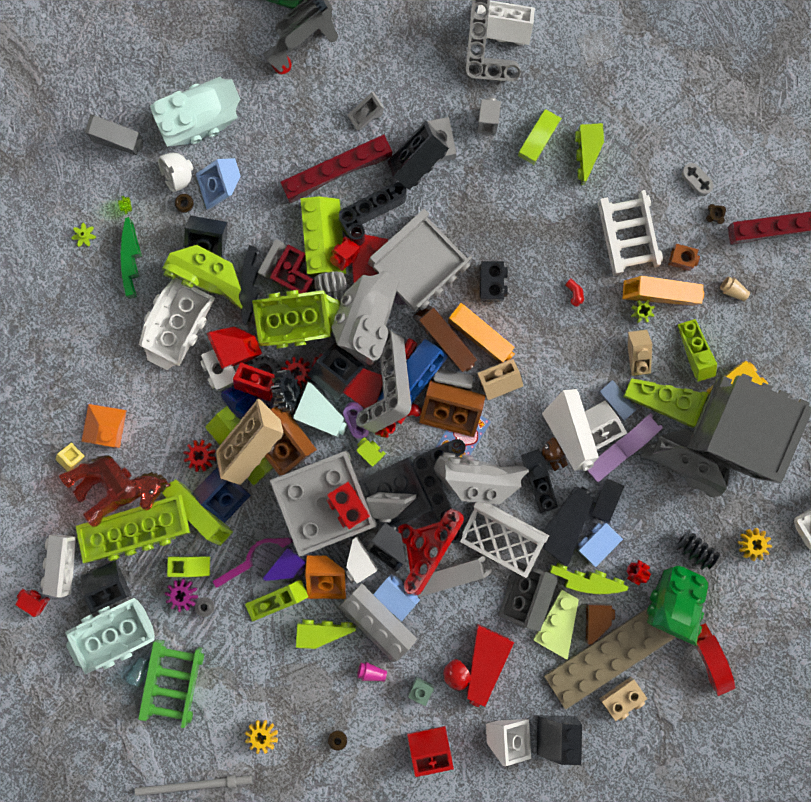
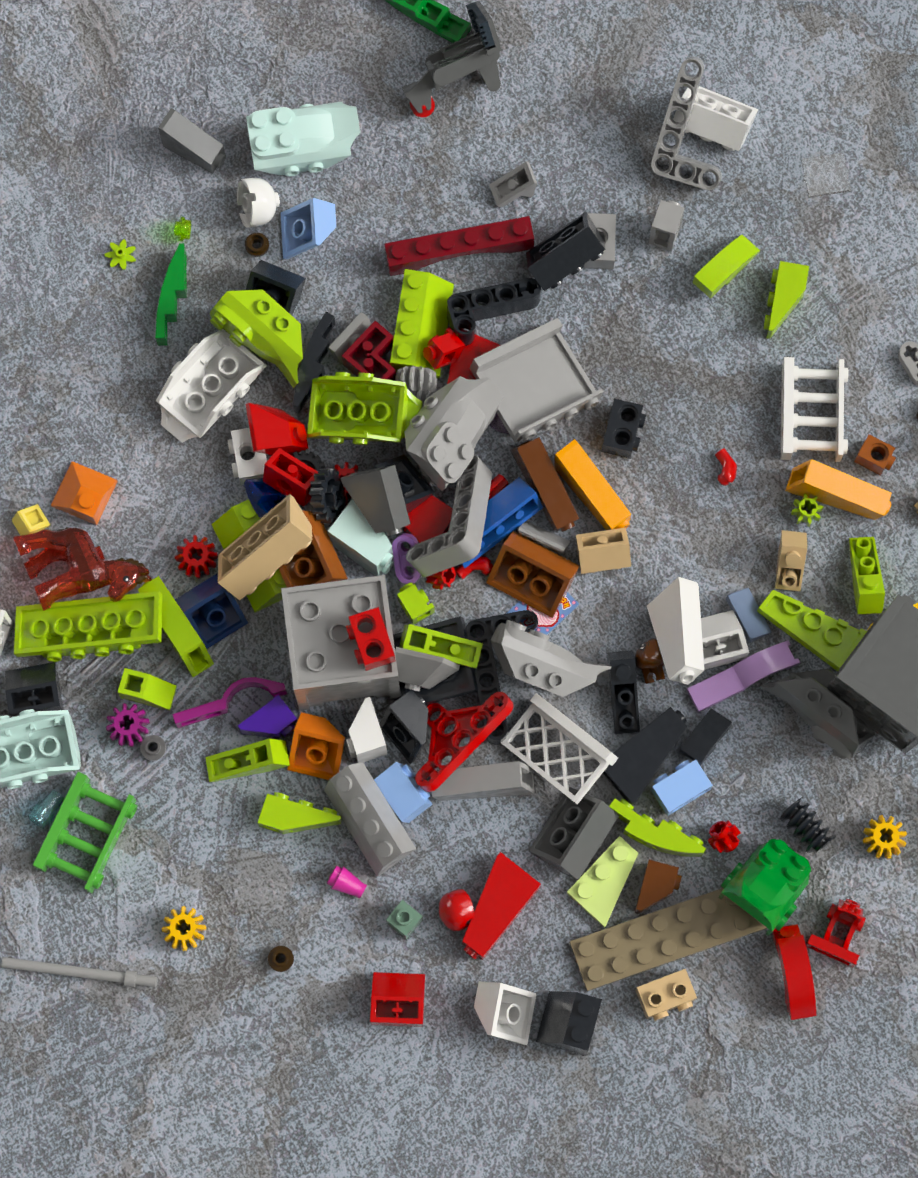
camera: 15 degrees right, 10 degrees down
none -> dark grey slope [341,465,410,536]
none -> lime slope [399,624,483,668]
none -> red tile [806,899,866,968]

